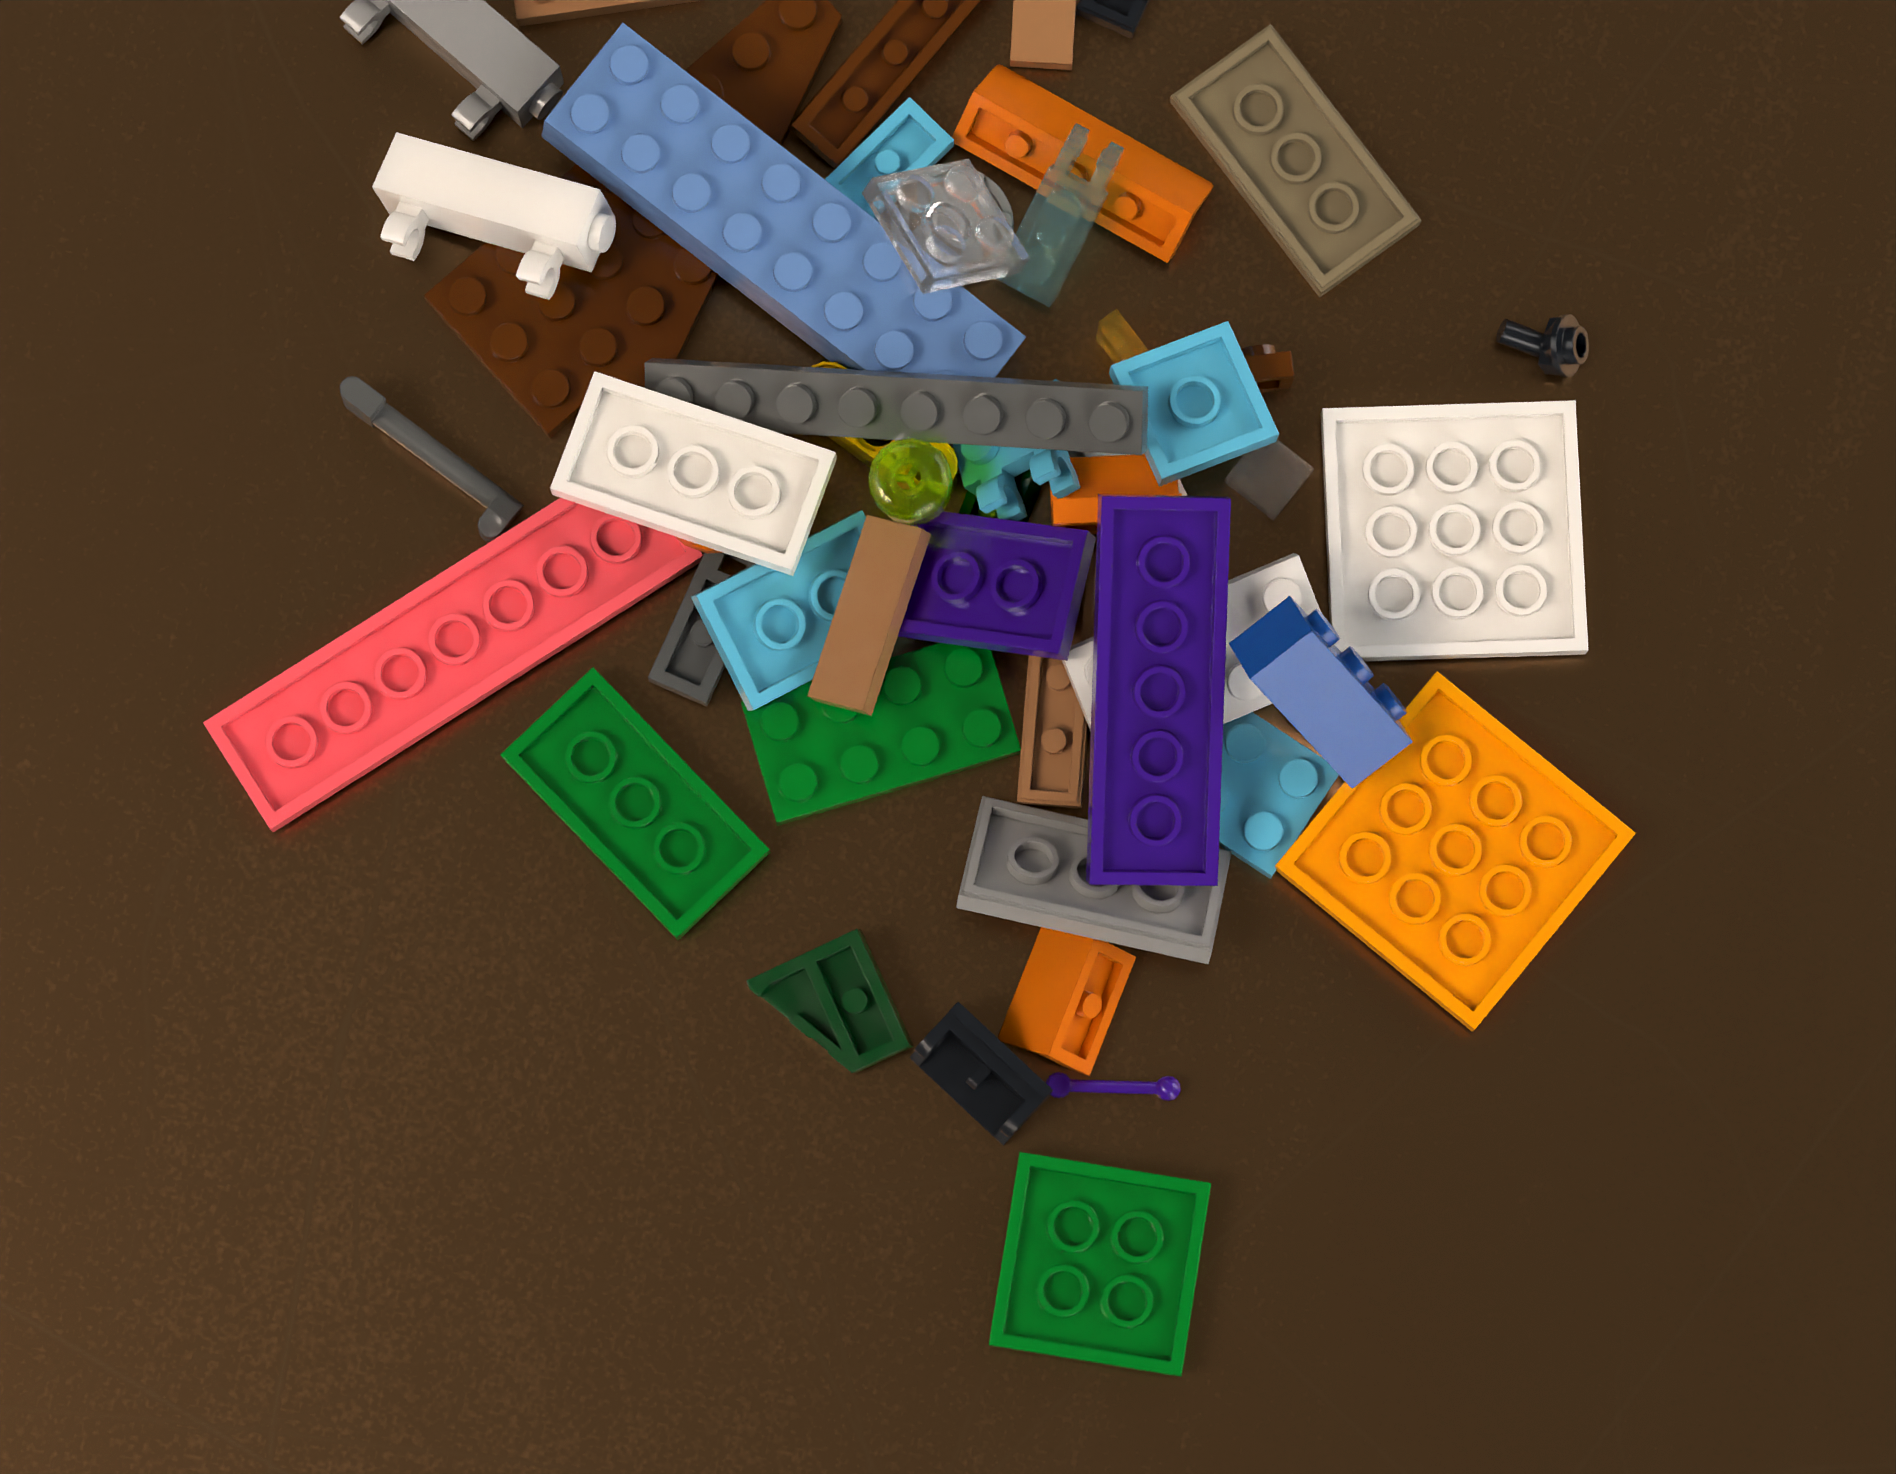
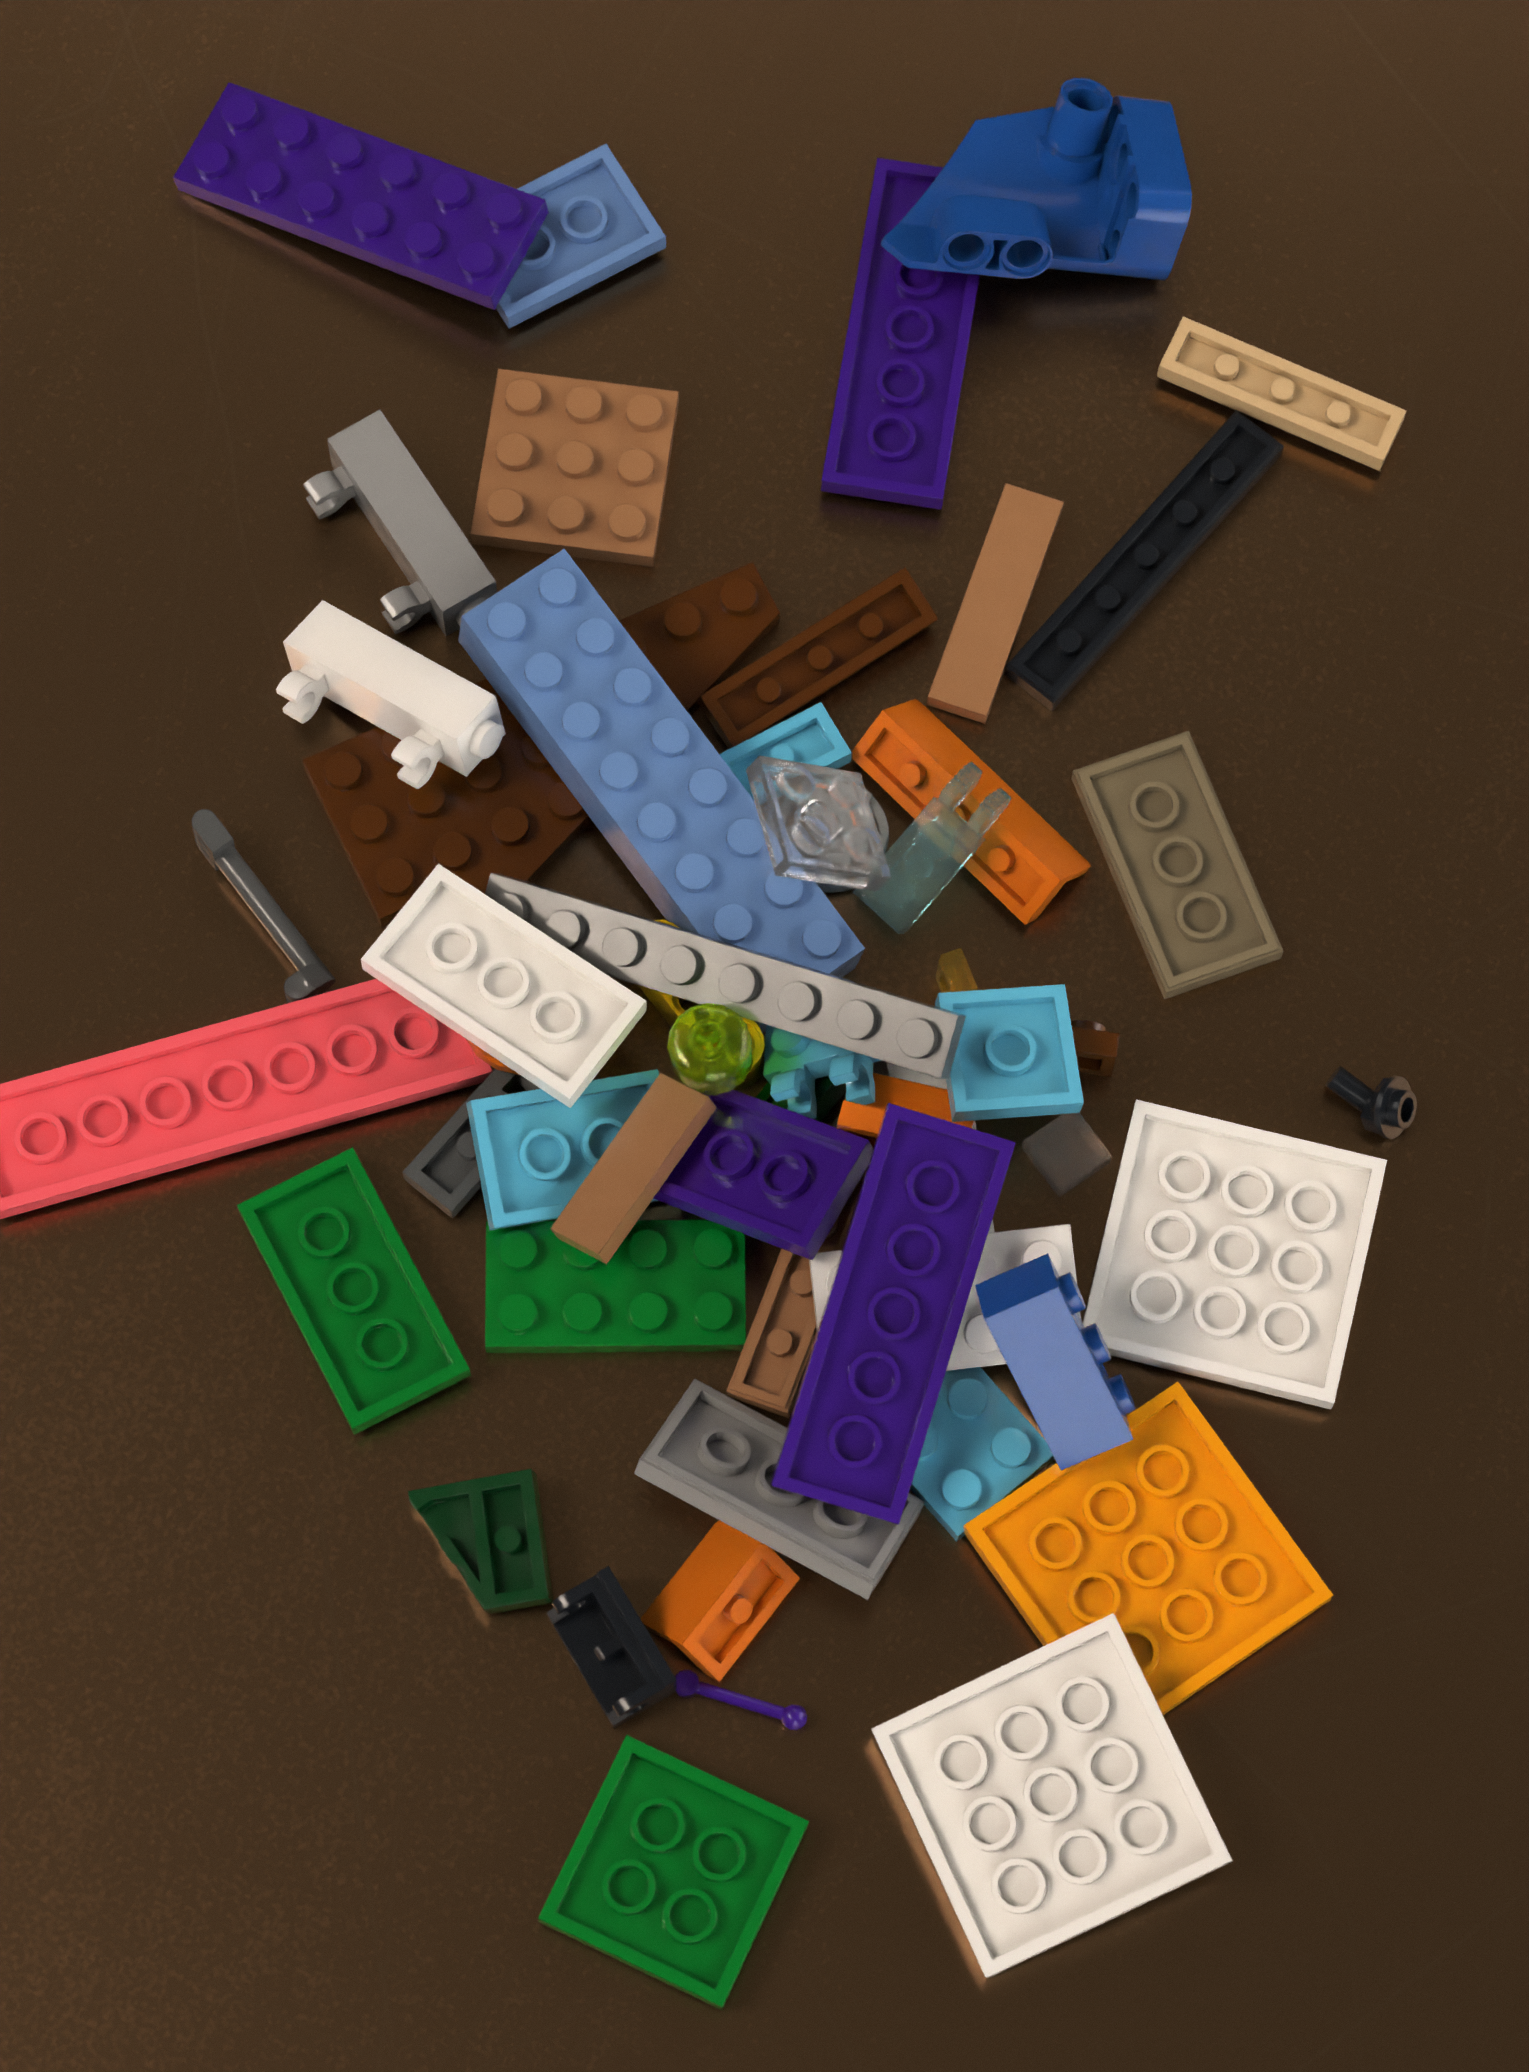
camera: 15 degrees right, 10 degrees down
none -> white plate [871,1613,1233,1978]

